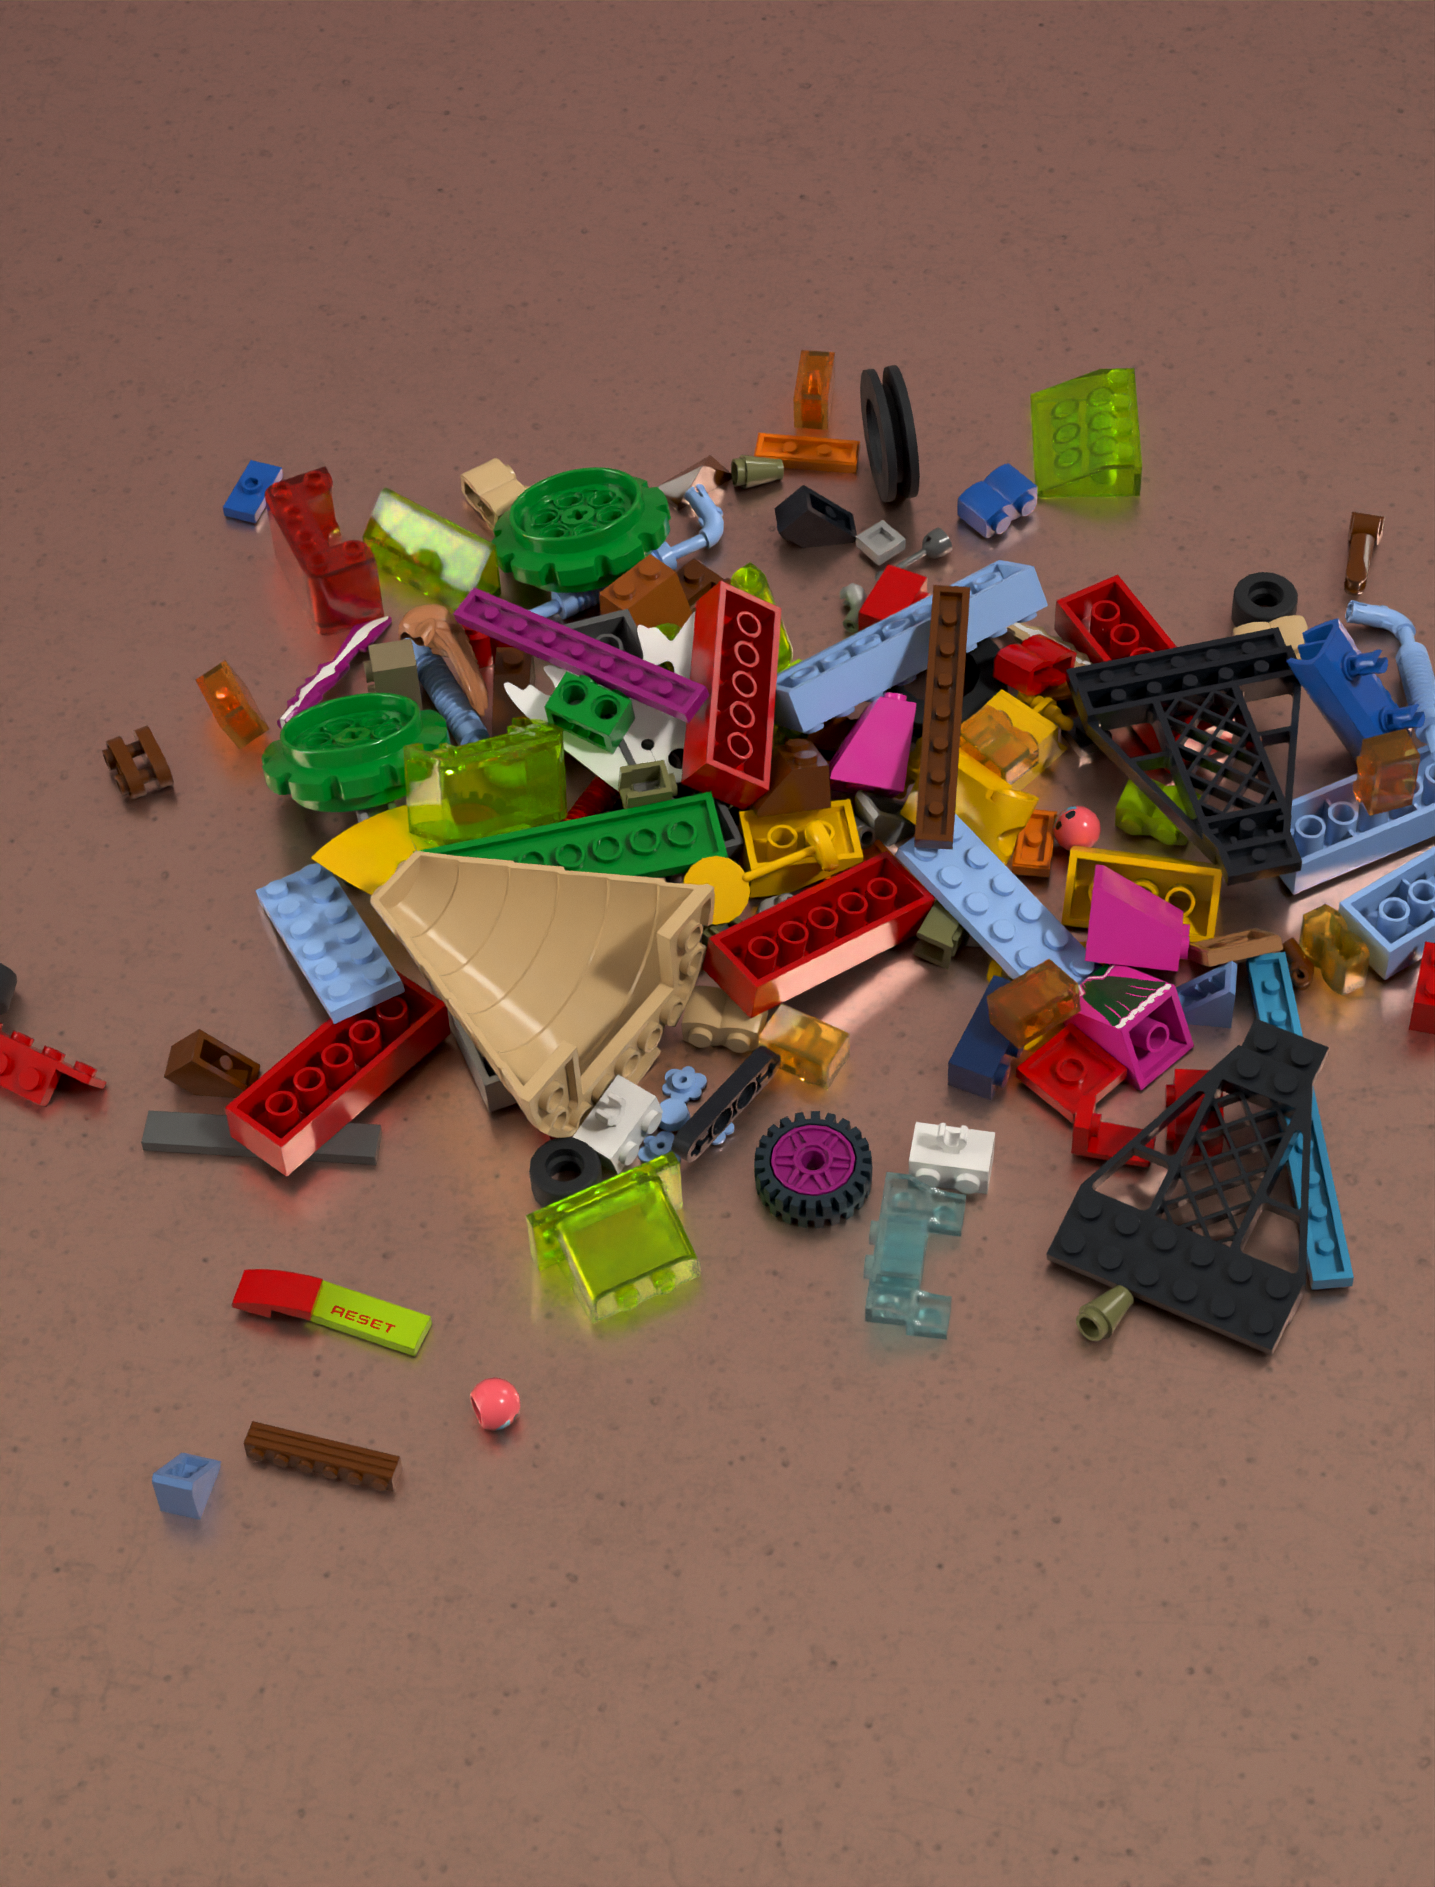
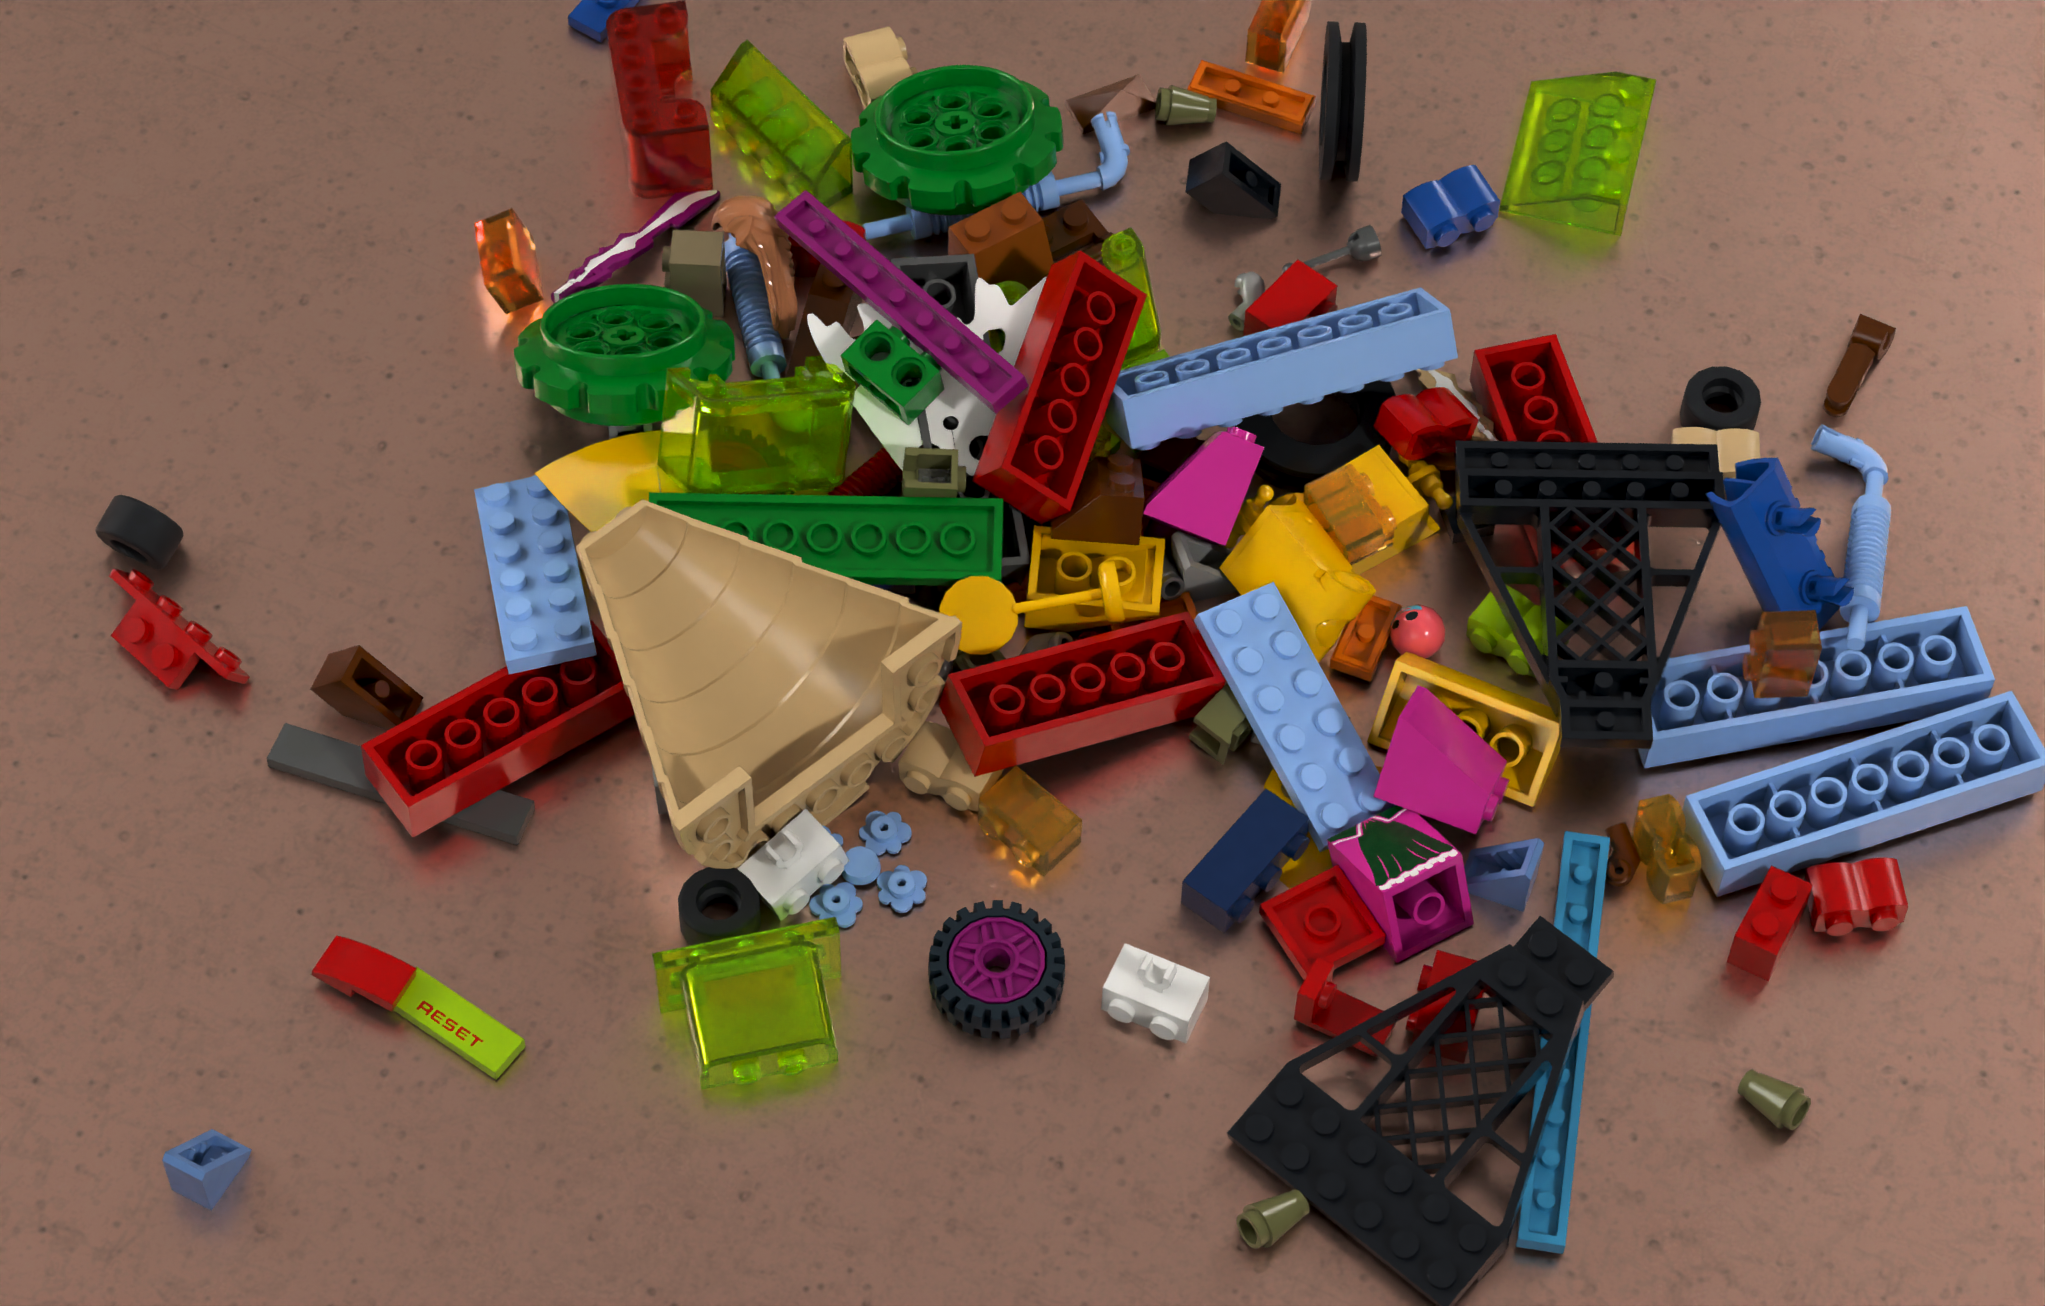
camera: 10 degrees right, 5 degrees up
reddish brown brick [102,725,174,800] -> none
reddish brown piece [243,1421,403,1492] -> none
coral piece [470,1377,521,1431] -> none
black beam [671,1045,781,1163] -> none
light grey plate [856,520,906,565] -> none
clear light blue bracket [863,1172,966,1340] -> none
reddish brown plate [914,585,970,850] -> none
clear orange brick [987,959,1081,1049] -> none
medium nougat plate [1187,928,1283,967] -> none

